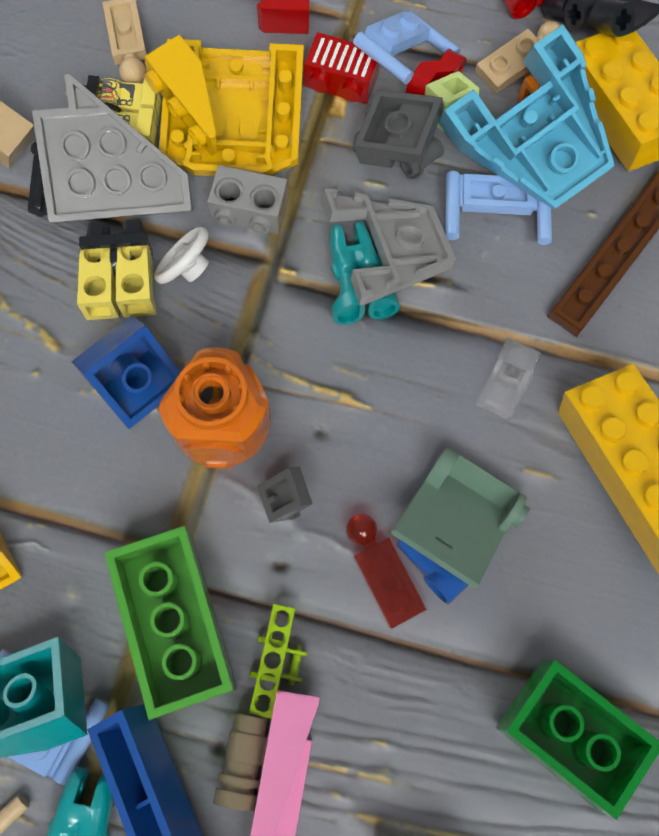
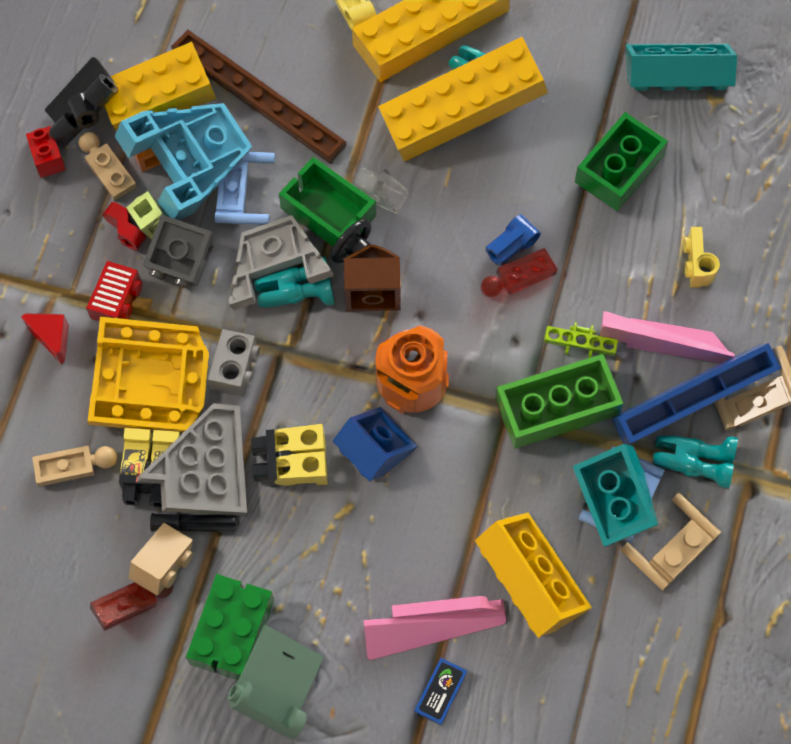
camera: 85 degrees left, 5 degrees down
yellow slope [144,34,217,156] -> none
white piece [154,227,209,284] -> none
dark tan axle [213,713,268,812] -> none
dark grey bracket [257,467,313,523] -> none
light blue plate [353,10,461,84] -> none
sand green door [391,447,530,589] -> none
none -> green piece [279,157,376,247]
none -> reddish brown piece [331,219,401,312]

